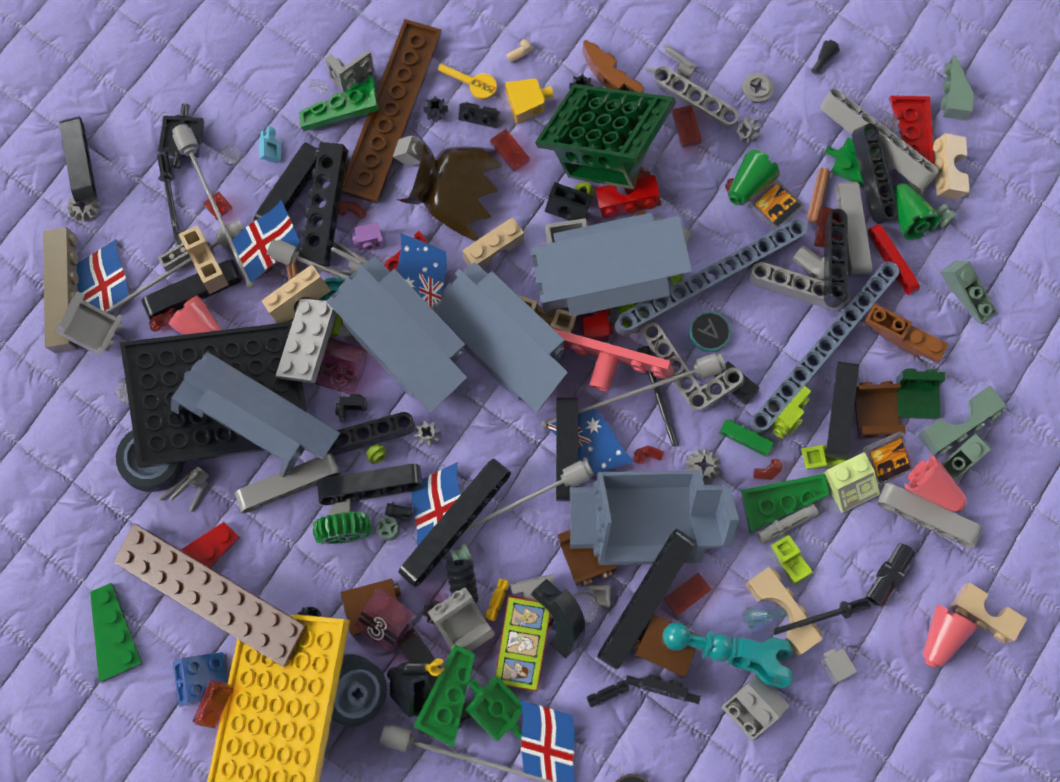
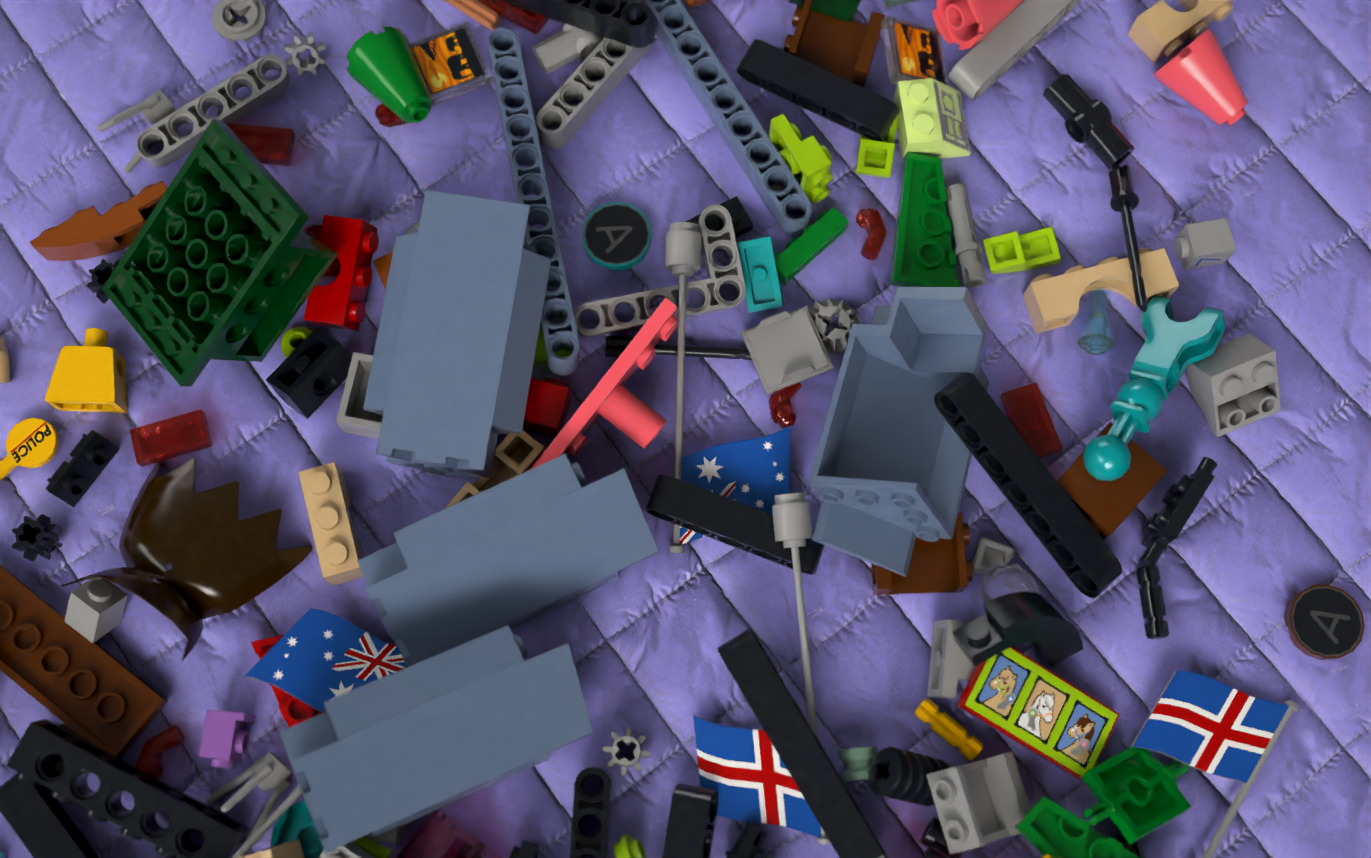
camera: 70 degrees left, 0 degrees up
none -> teal plate [736,235,784,313]
none -> light grey piece [741,306,834,395]

